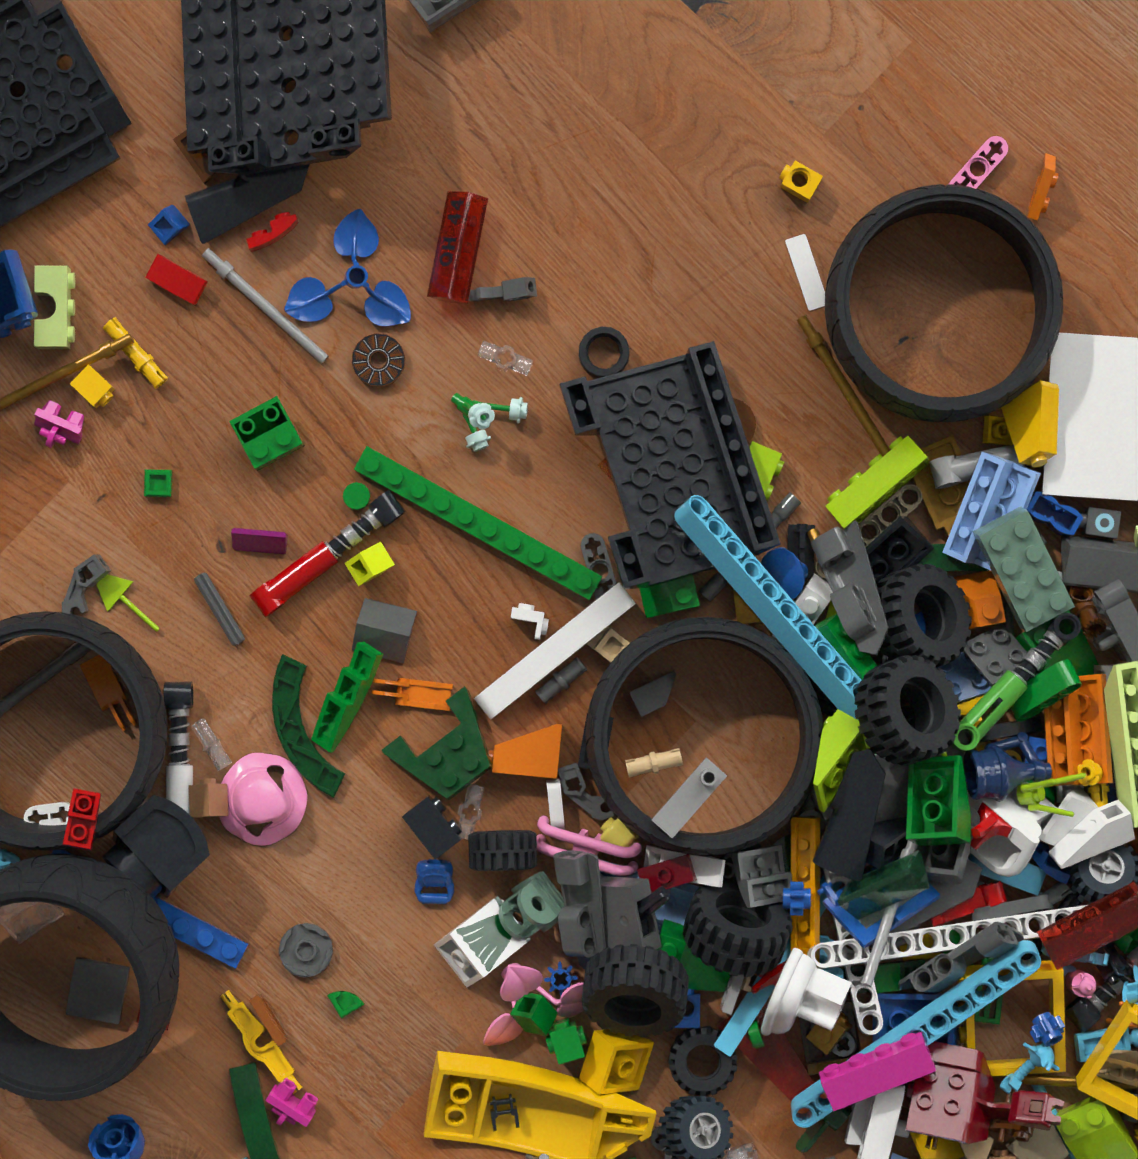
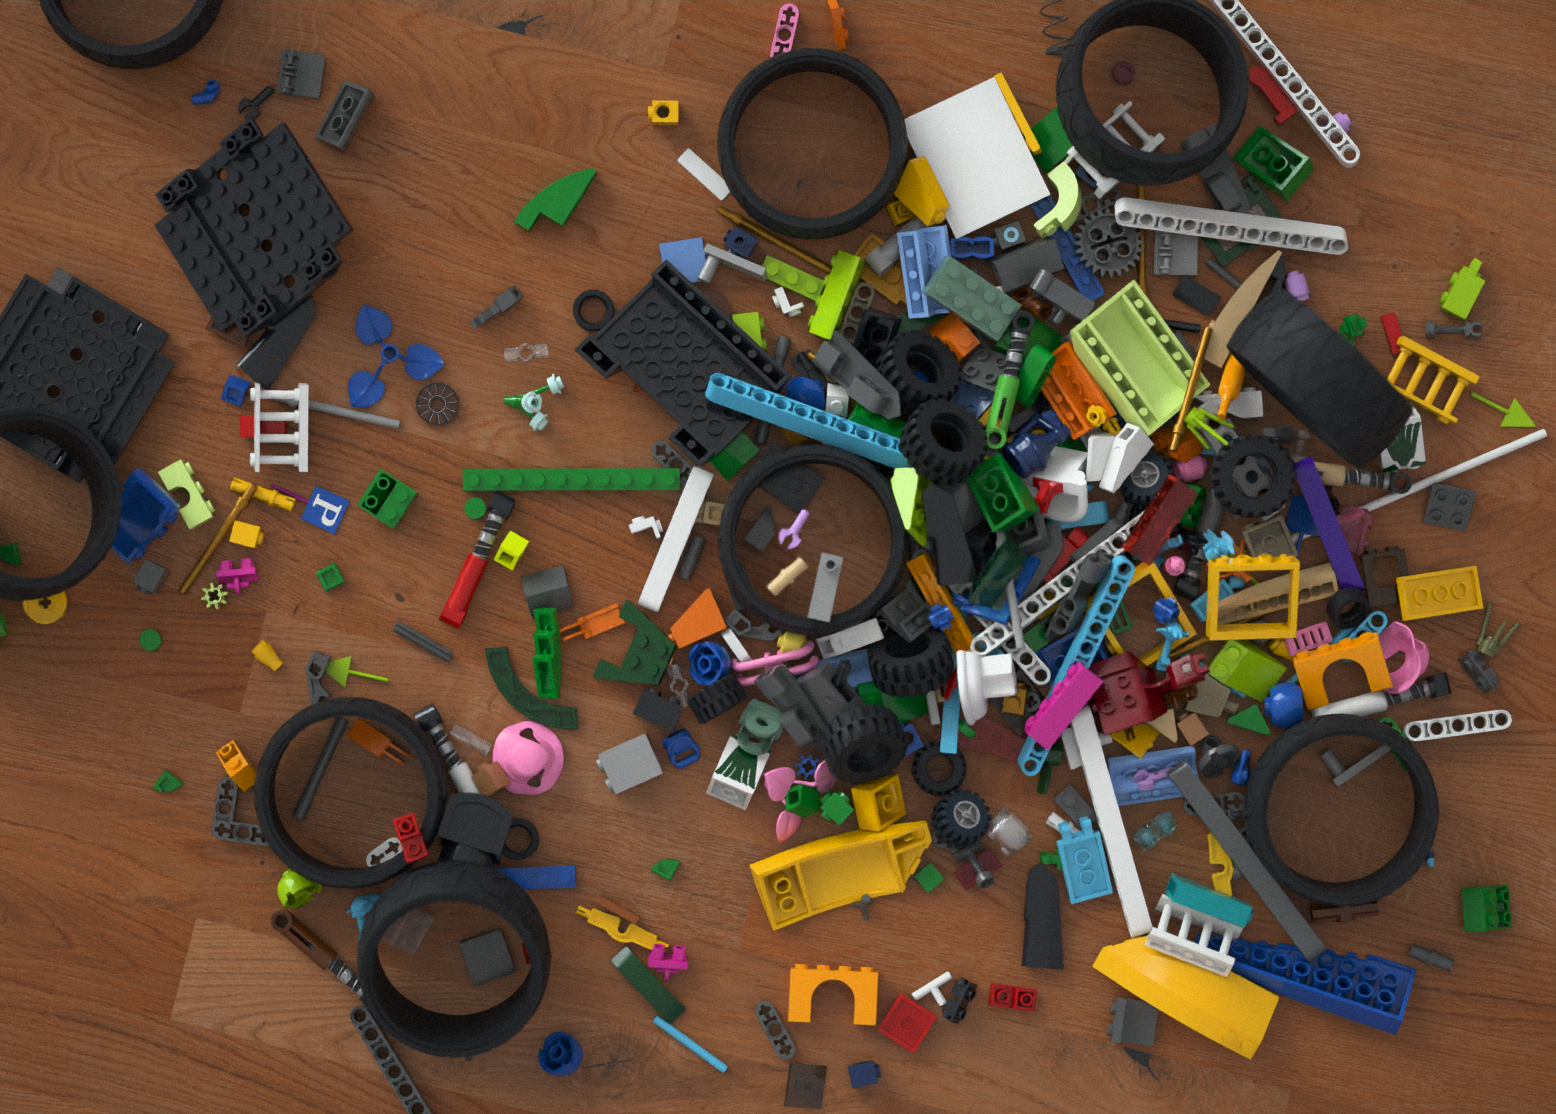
camera: 30 degrees left, 0 degrees up
magenta slope [231,528,288,554] -> none
red slope [246,212,299,252] -> none
dark grey tile [279,923,333,978] -> none
clear red brick [427,191,488,304] -> none
black piece [490,1094,520,1132] -> none
dark red plate [637,854,697,893] -> none
lime plant [1017,773,1086,817] -> none
blue slope [1032,841,1071,884] -> none
none -> yellowish green gear [201,583,229,609]
none -> white fence [250,383,309,472]
none -> yellow cone [251,640,283,671]
none -> blue piece [271,484,350,534]
none -> black tyre [503,818,539,860]
none -> green slope [514,168,597,233]
none -> light grey slope [596,733,664,795]
none -> medium blue tile [659,237,706,283]
none -> blue cylinder [688,642,732,686]
none -> light grey piece [697,243,768,284]
none -> dark blue brick [723,226,758,260]
none -> black tile [756,441,825,514]
none -> lime plate [762,255,824,302]
none -> white bracket [772,287,804,317]
none -> lavender bar [779,510,809,549]

